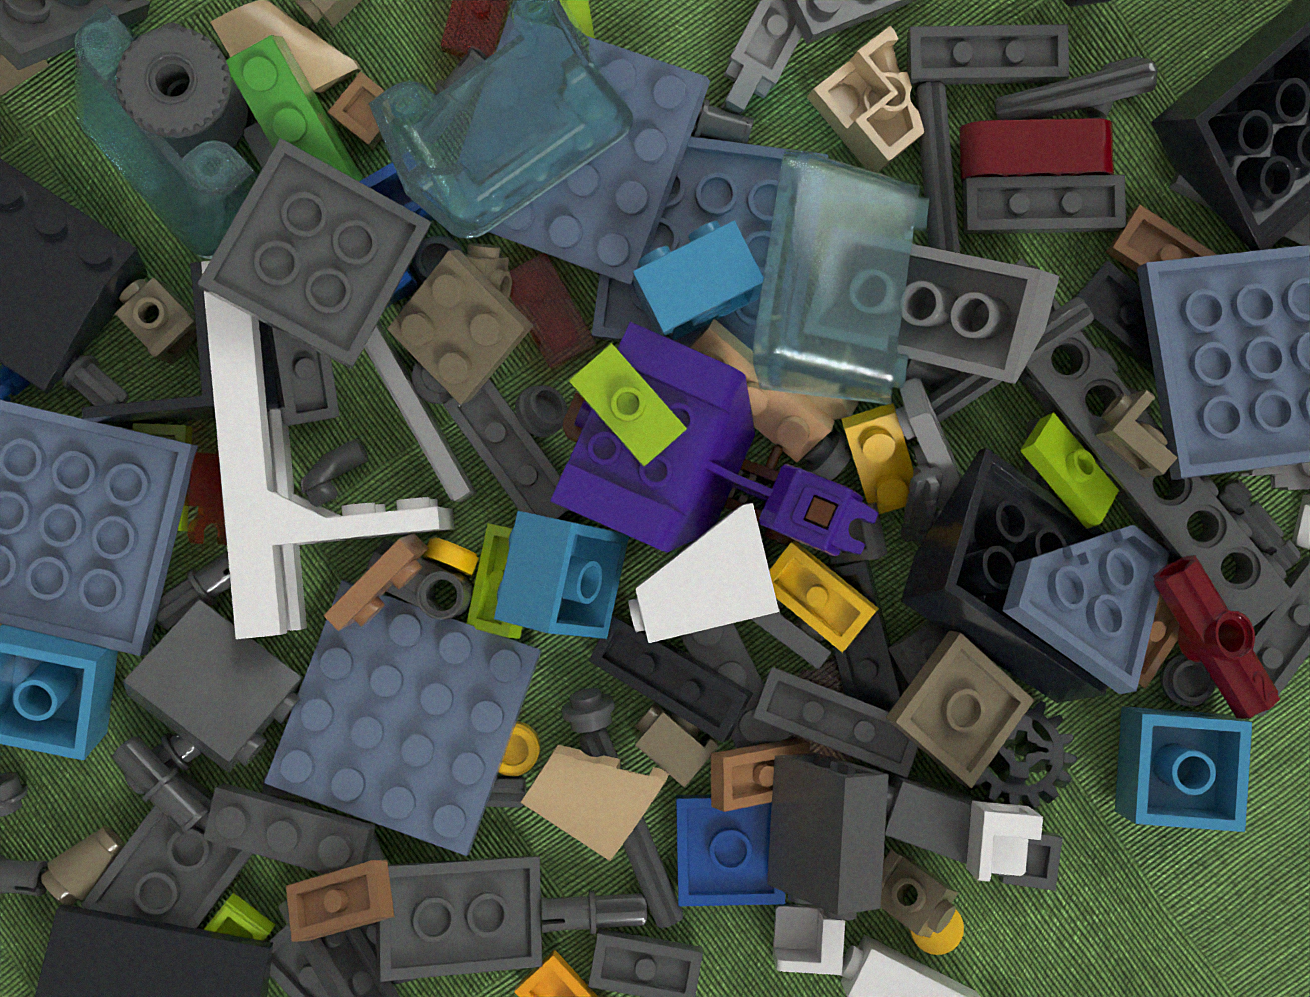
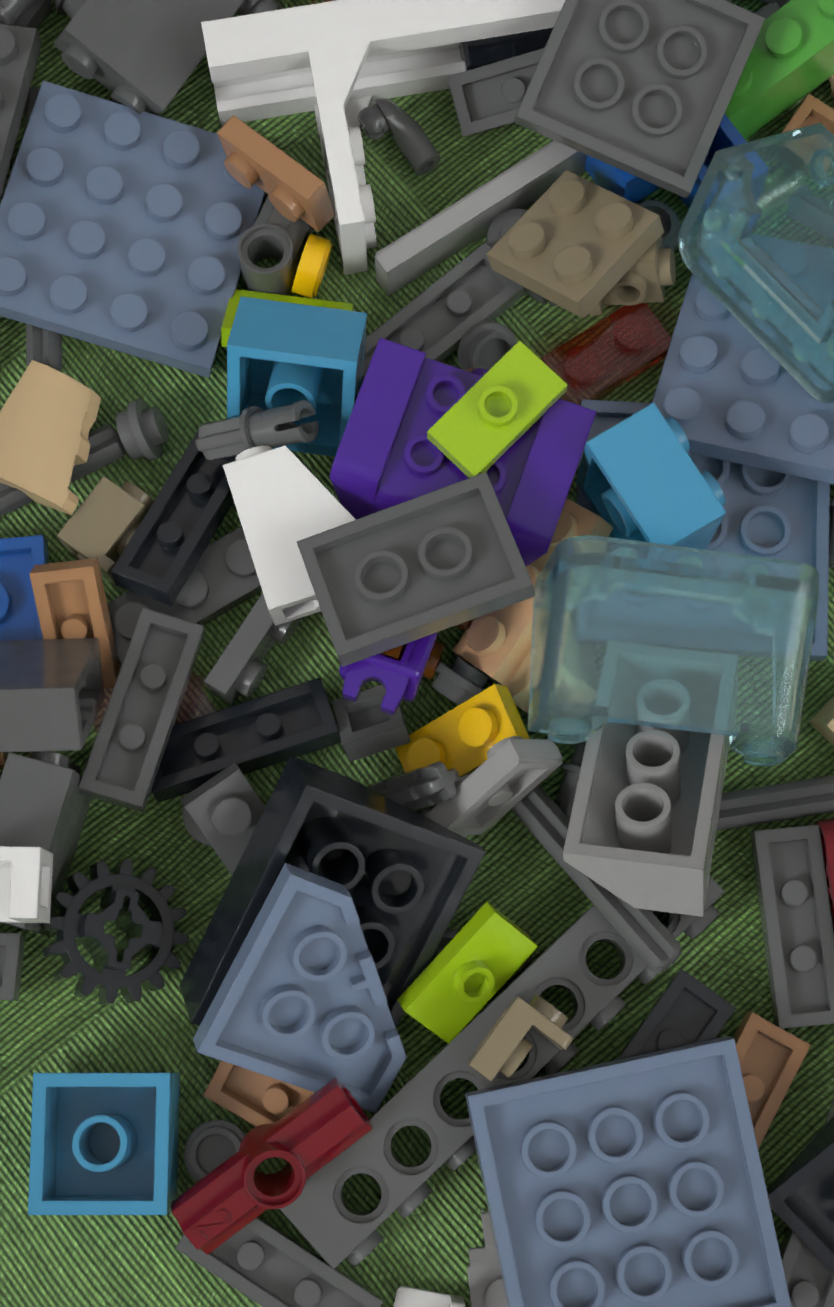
camera: 85 degrees right, 10 degrees down
yellow tile [499,721,541,776] -> none
yellow plate [769,541,879,652] -> none
dark tan plate [886,631,1034,788] -> none
dark grey axle [1216,479,1301,571] -> none
none -> dark grey axle [195,400,319,461]
none -> dark grey plate [297,472,535,667]

